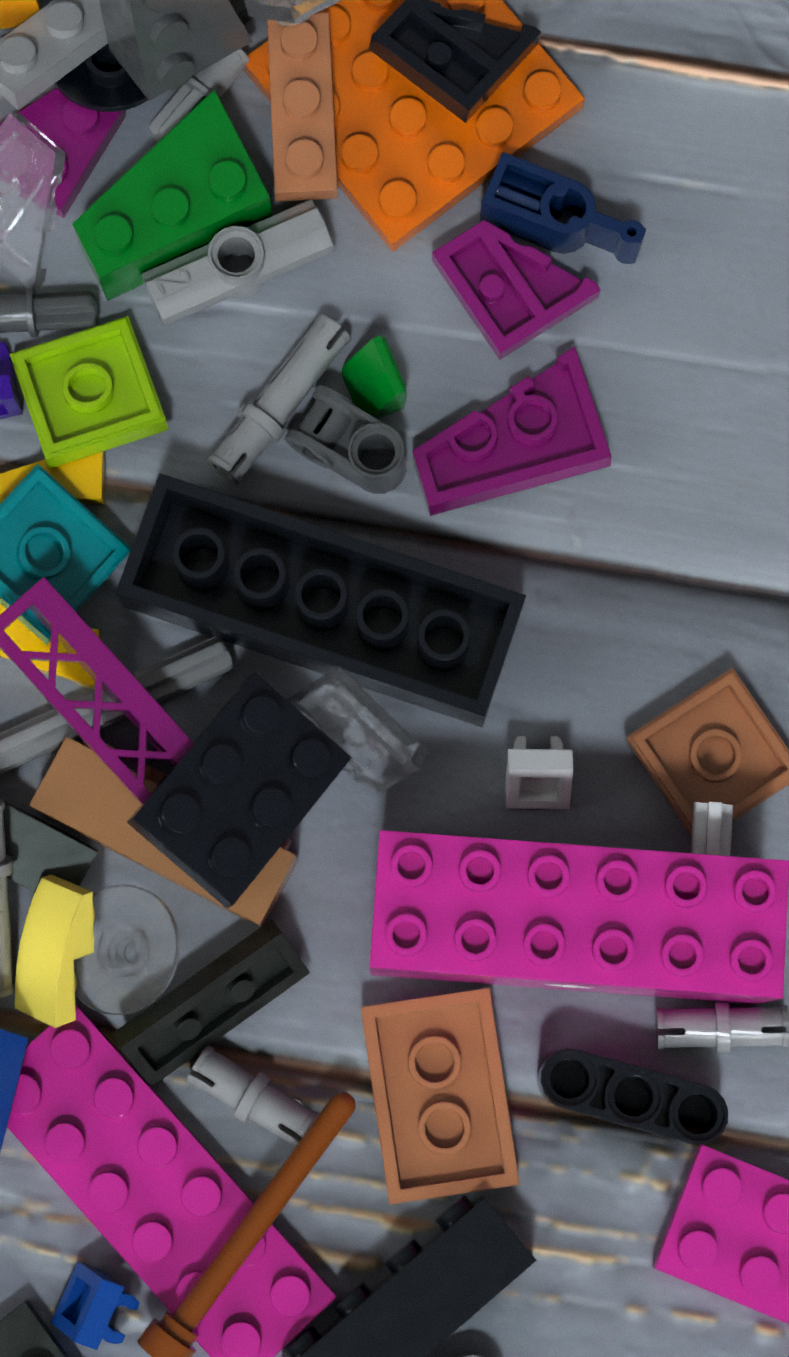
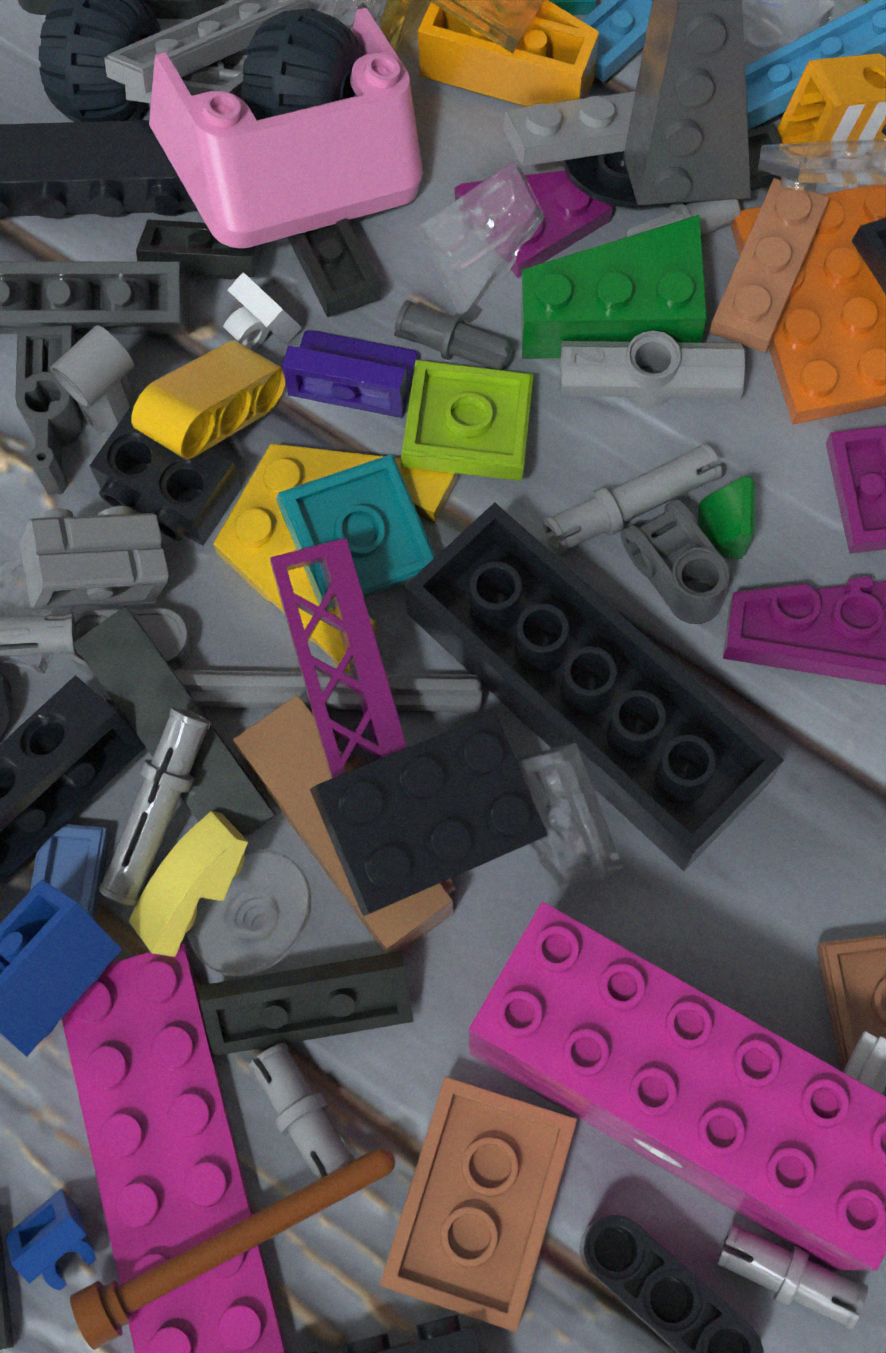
camera: 30 degrees right, 10 degrees down
white tile [505,736,573,809] -> none

